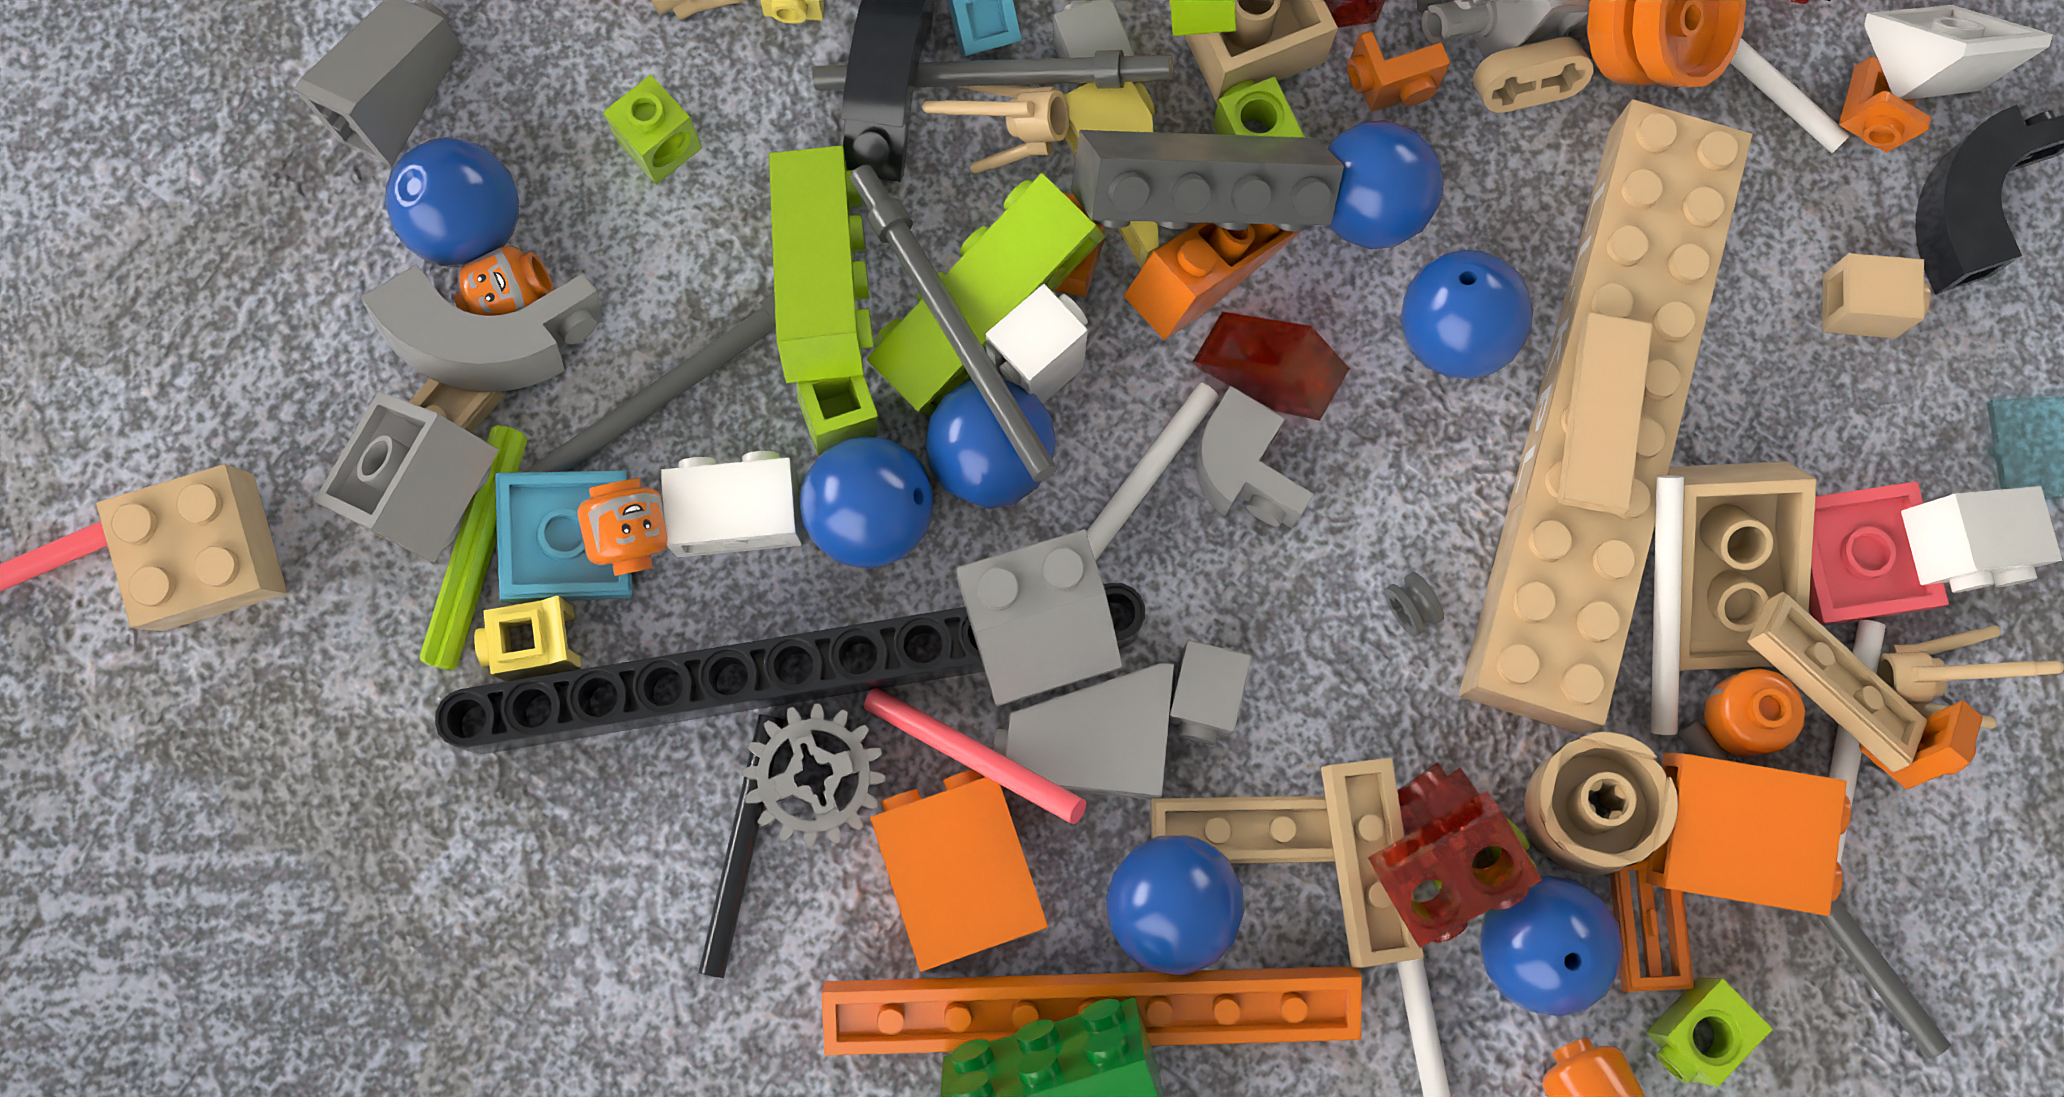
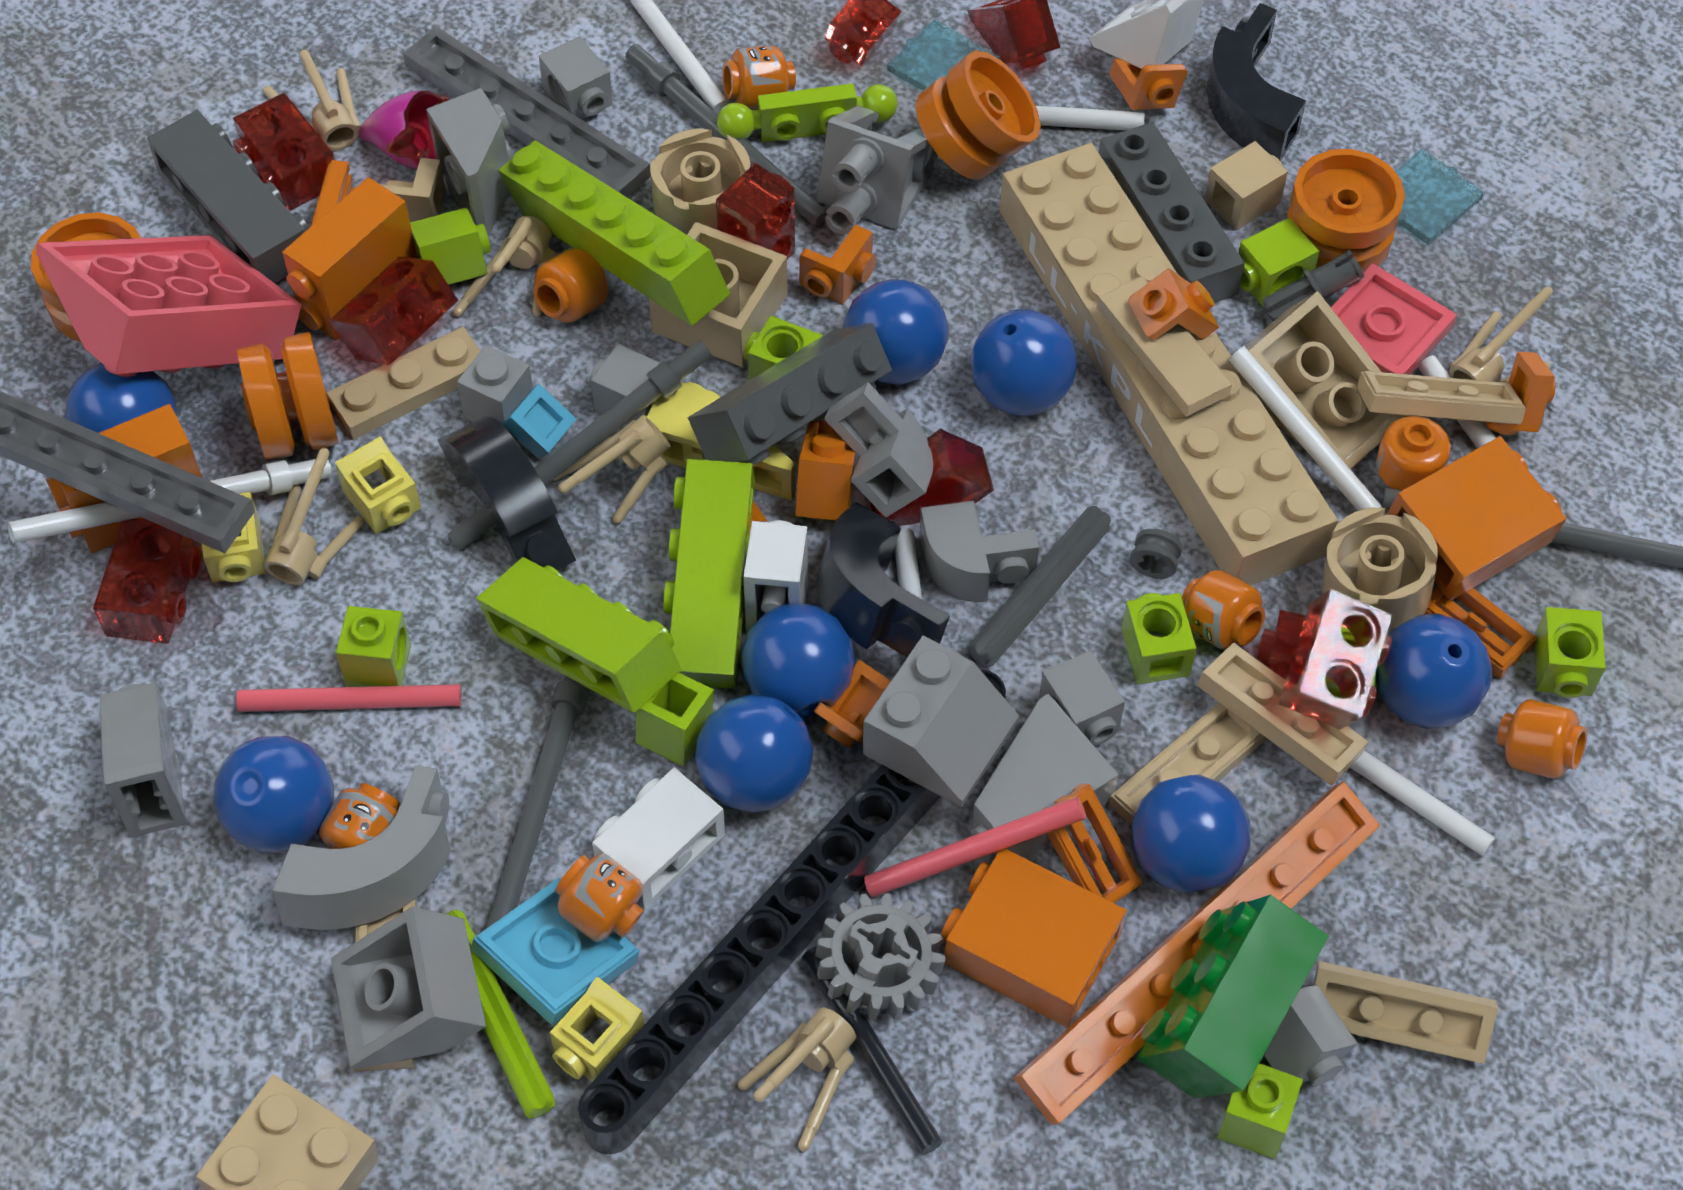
camera: 40 degrees left, 20 degrees down
dark grey bar [850,165,1057,482] -> none
tan beam [1473,37,1594,113] -> none
white brick [1901,486,2062,593] -> none
none -> coral bar [236,684,462,712]
none -> tan plant [737,1007,856,1152]
none -> orange bracket [814,660,891,748]
none -> black arch [817,502,950,658]
none -> light grey brick [825,382,933,517]
none -> dark grey axle [969,506,1111,668]
none -> orange tile [1042,783,1143,903]
none -> dark grey brick [1099,122,1245,303]
none -> lime brick [1121,593,1196,685]
none -> orange bracket [1128,268,1220,340]
none -> orange head [1182,570,1265,650]
none -> lime brick [1238,218,1320,307]
none -> dark grey axle [1263,250,1365,321]
none -> orange wheel [1286,149,1405,273]

